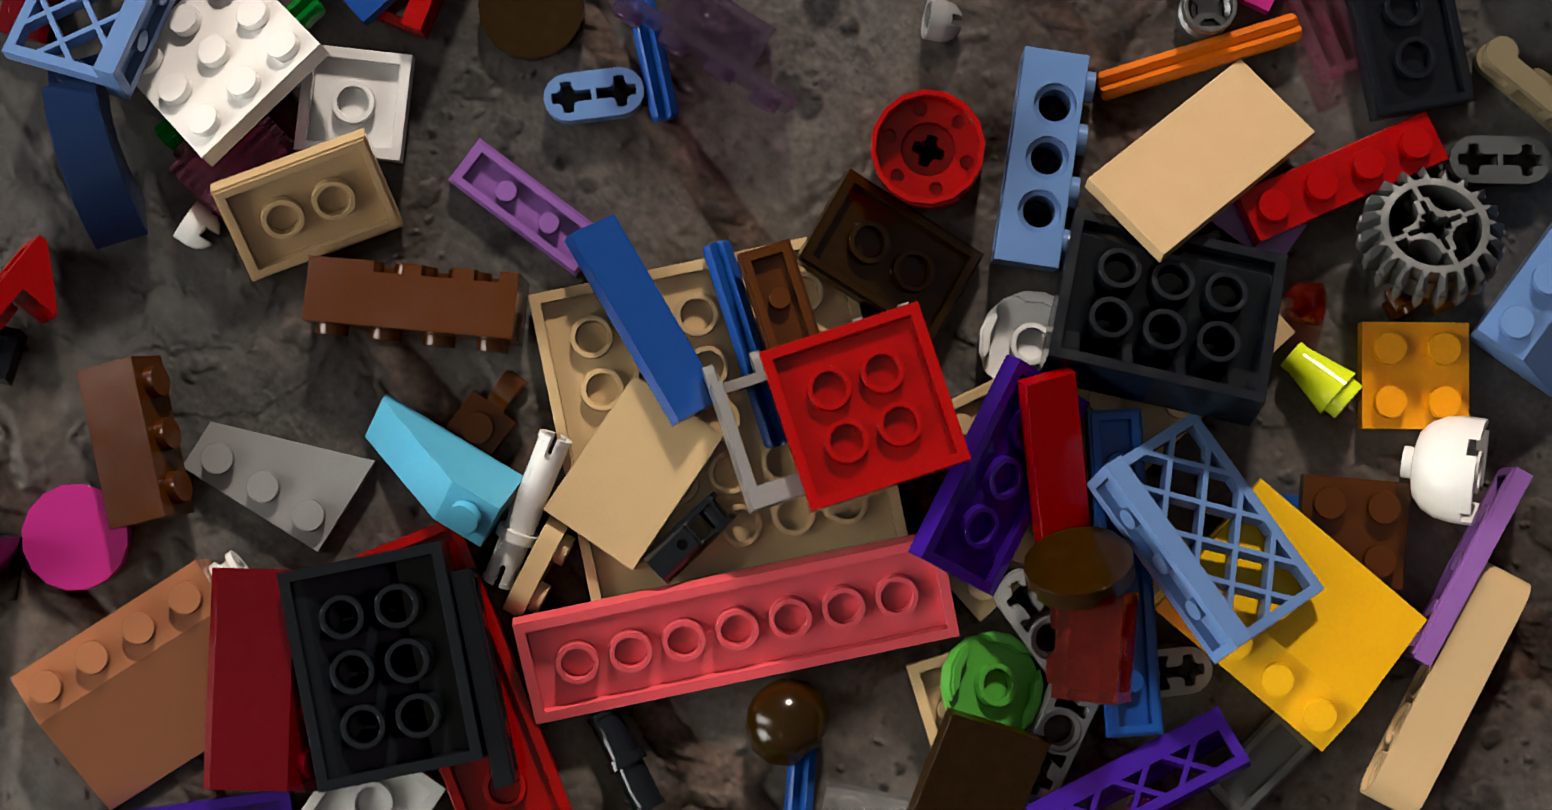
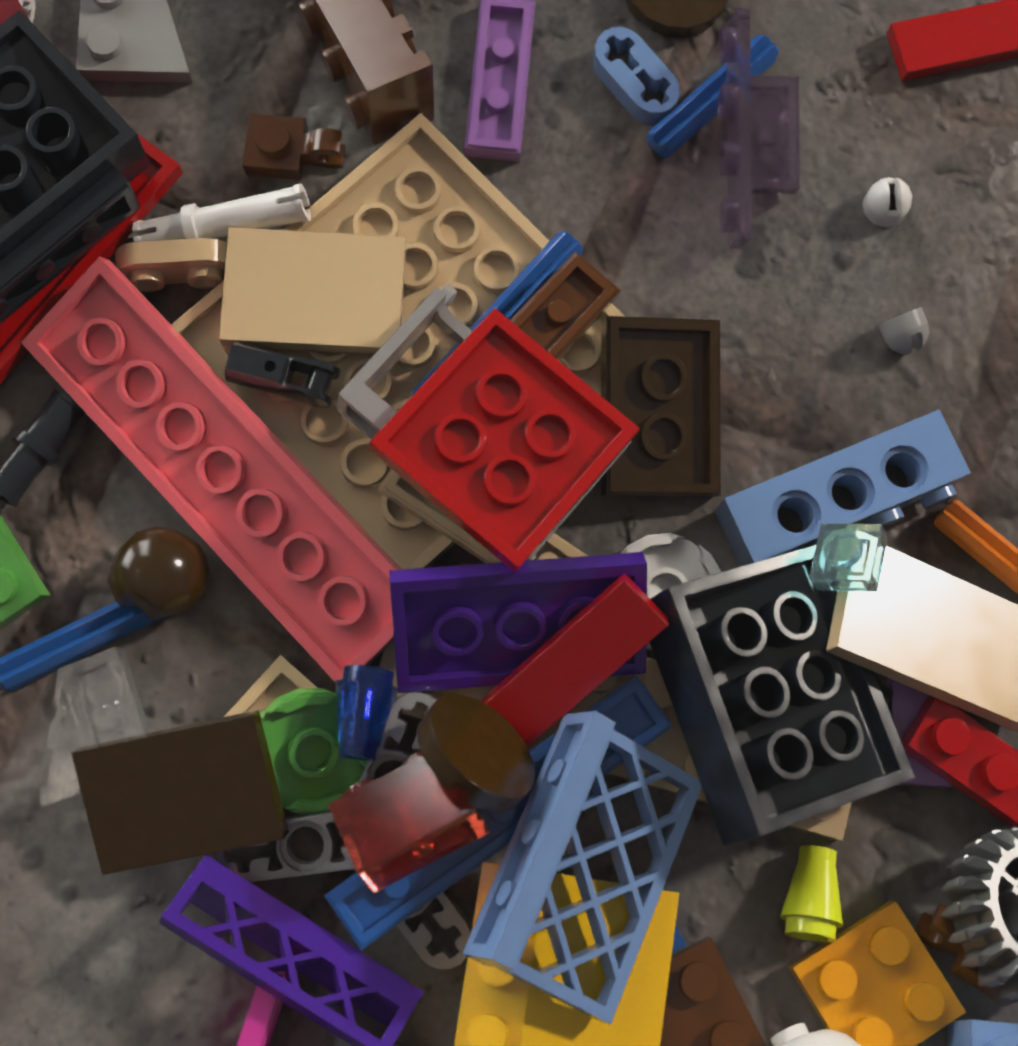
camera: 50 degrees right, 10 degrees down
medium azure slope [365,394,523,547] -> none
blue tile [564,214,713,427] -> none
red wheel [870,89,985,210] -> none
clear red hinge [1284,282,1327,326] -> none
none -> clear blue cone [336,665,398,761]
none -> clear light blue plate [809,524,888,592]

